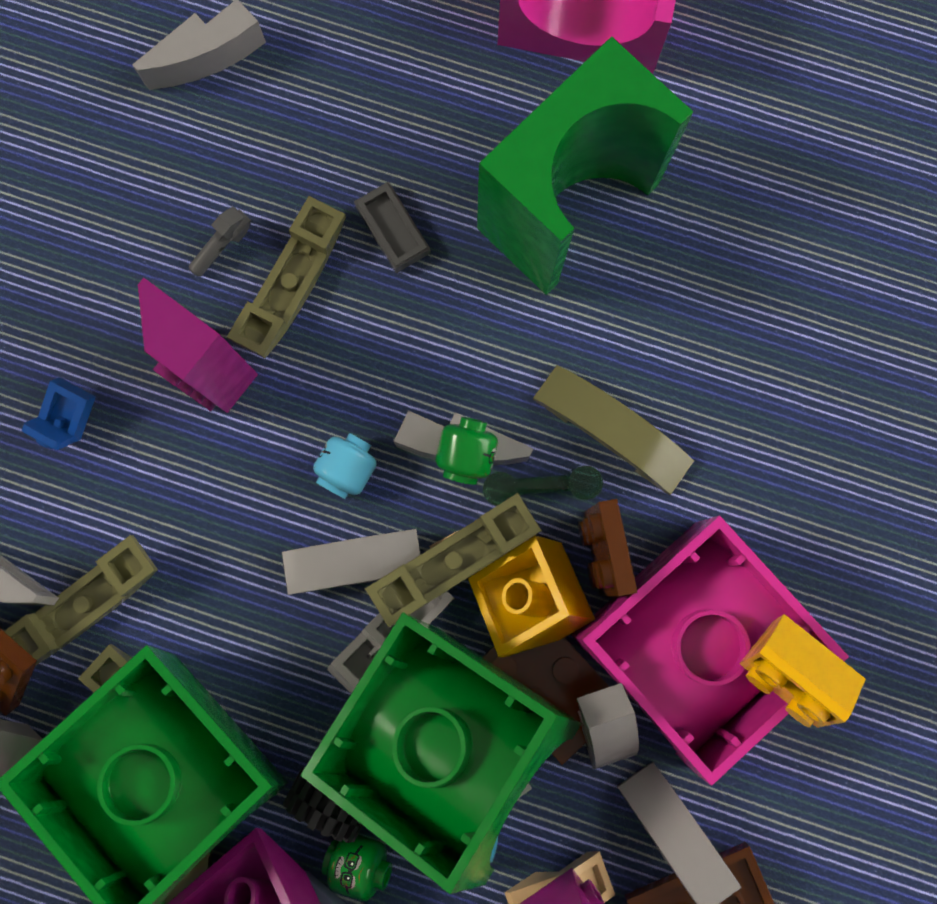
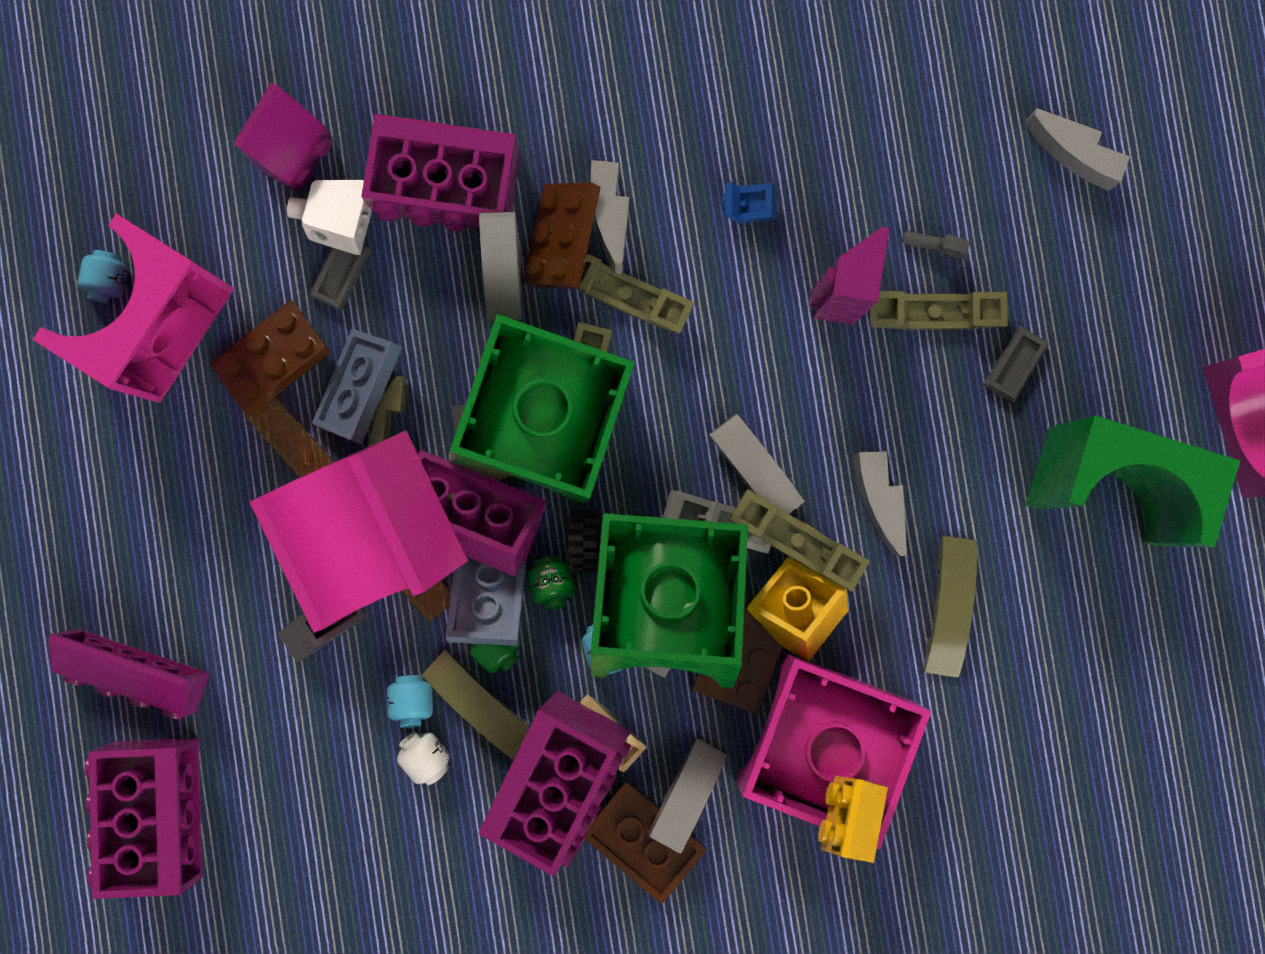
camera: 60 degrees right, 5 degrees up
medium azure head [313,433,377,499] -> none
green head [435,417,498,485] -> none
clear green bar [483,465,603,506] -> none
light grey slope [577,683,639,769] -> none
reddish brown plate [578,499,638,596] -> none

